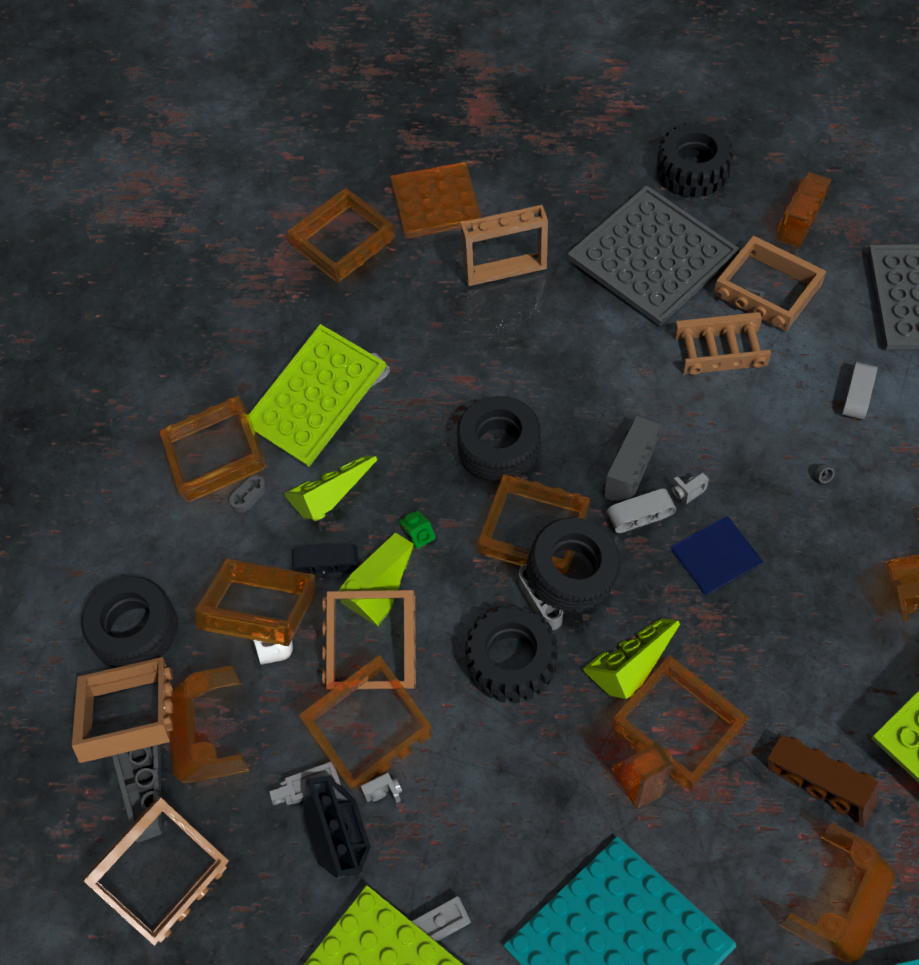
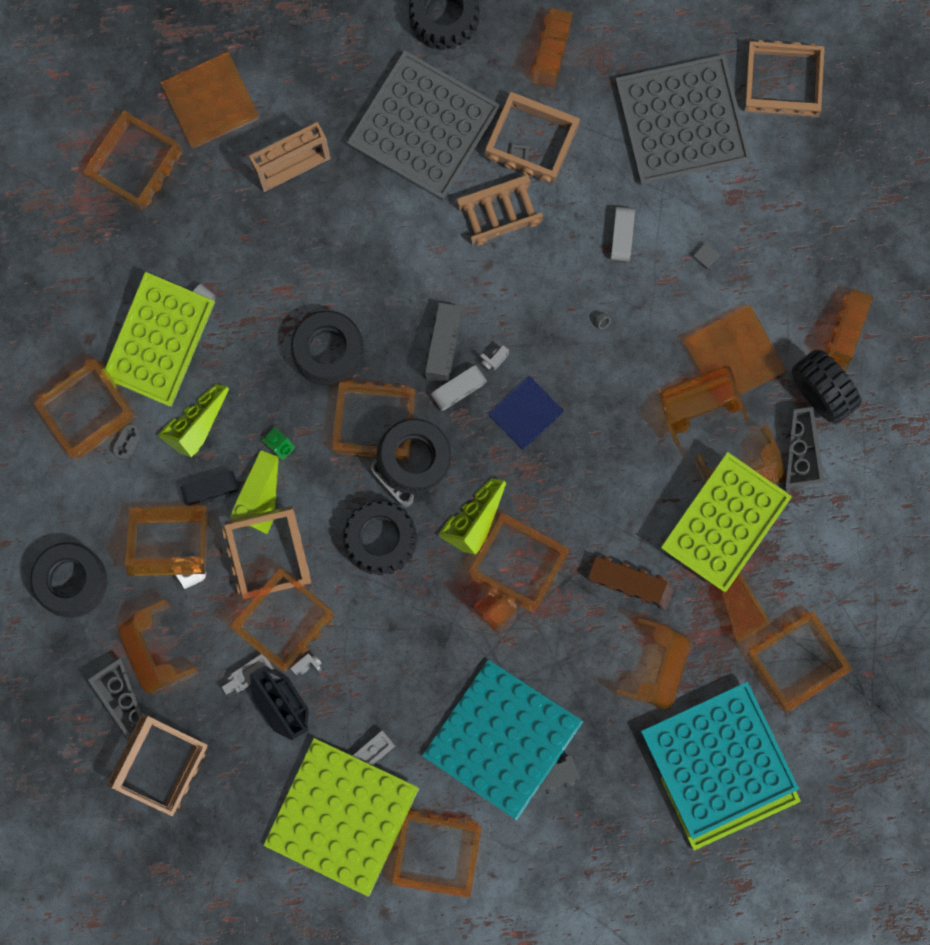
camera: 15 degrees left, 20 degrees up
medium nougat window [72,657,173,763] -> none

